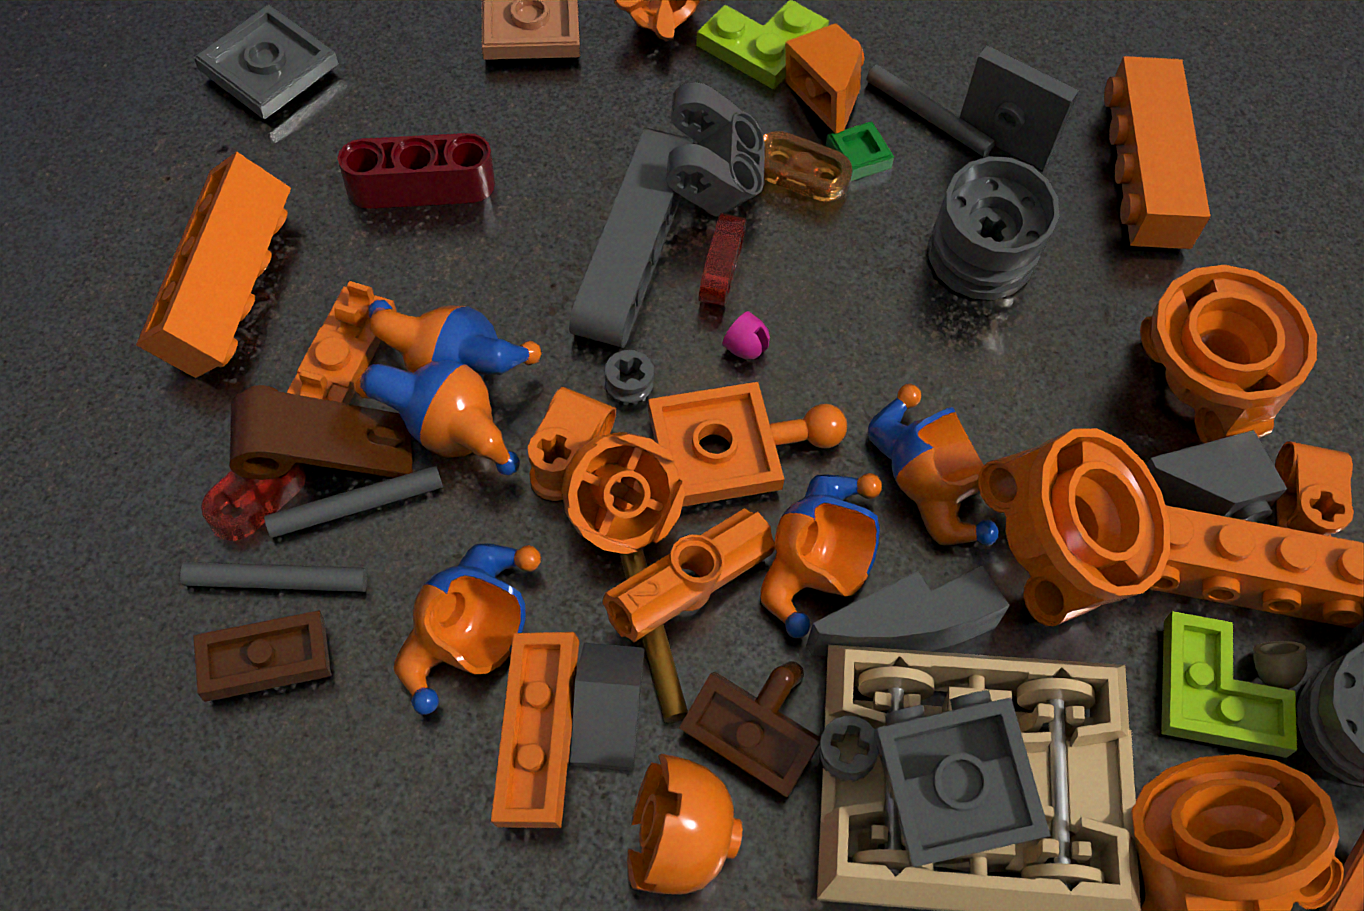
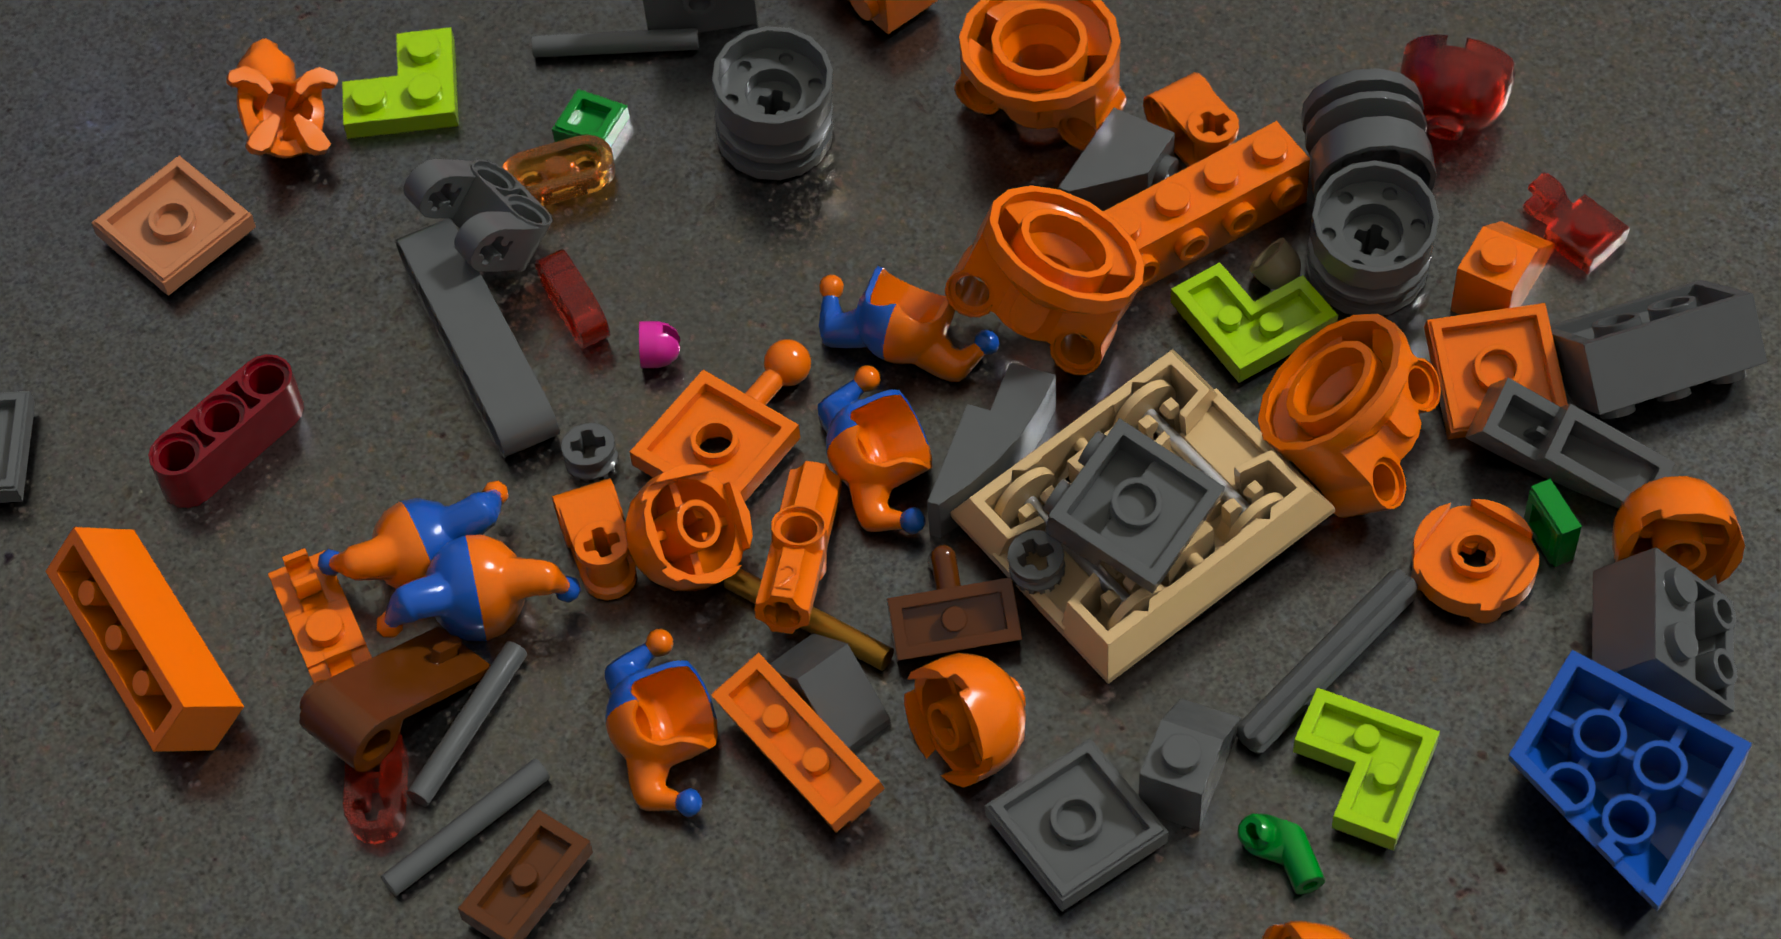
camera: 35 degrees left, 5 degrees down
orange slope [785,23,864,134] -> none

